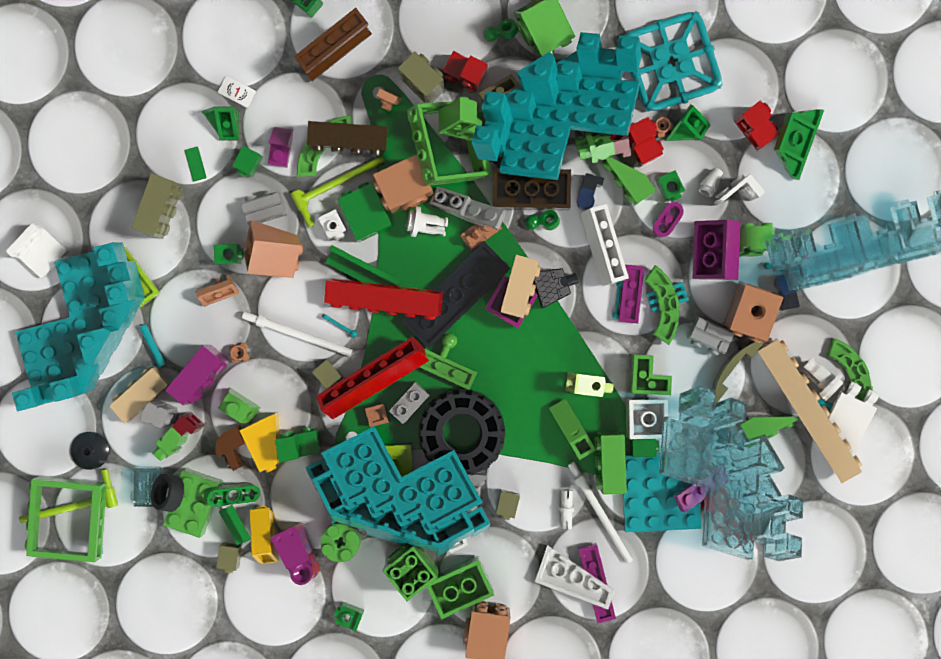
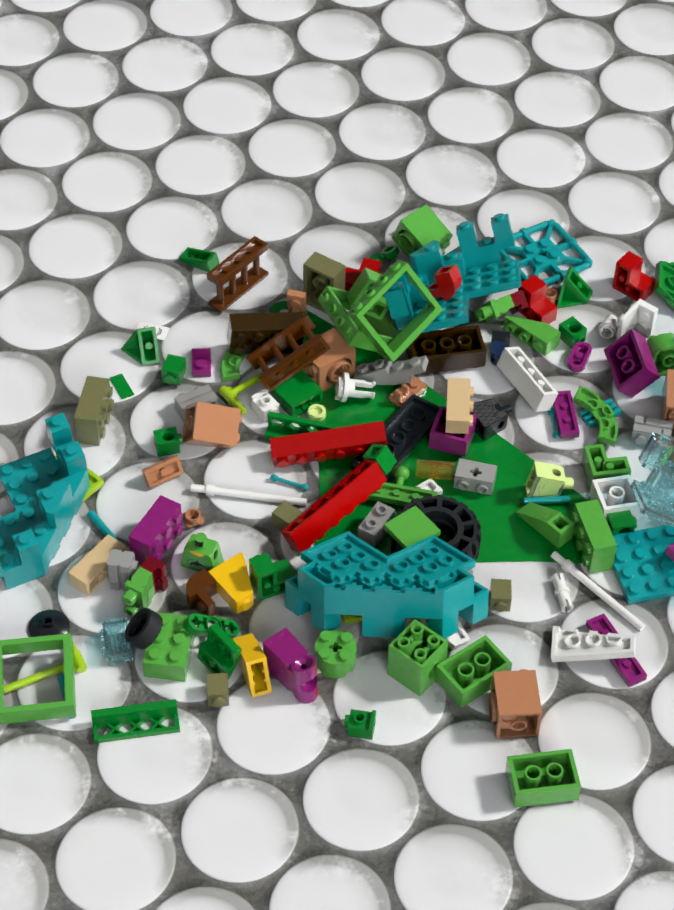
camera: 15 degrees left, 40 degrees down
green plate [525,210,560,230] -> none
none -> green fence [91,699,180,744]
none -> reddish brown fence [246,314,330,392]
none -> yellowish green tile [307,404,326,422]
none -> bright green window [347,260,443,362]
none -> green brick [362,443,397,475]
none -> bright green tile [384,505,441,549]
none -> clear yellow brick [415,459,455,480]
none -> white tile [415,478,443,496]
none -> red brick [427,264,462,301]
none -> light grey brick [454,458,497,495]
none -> teal piece [523,495,570,505]

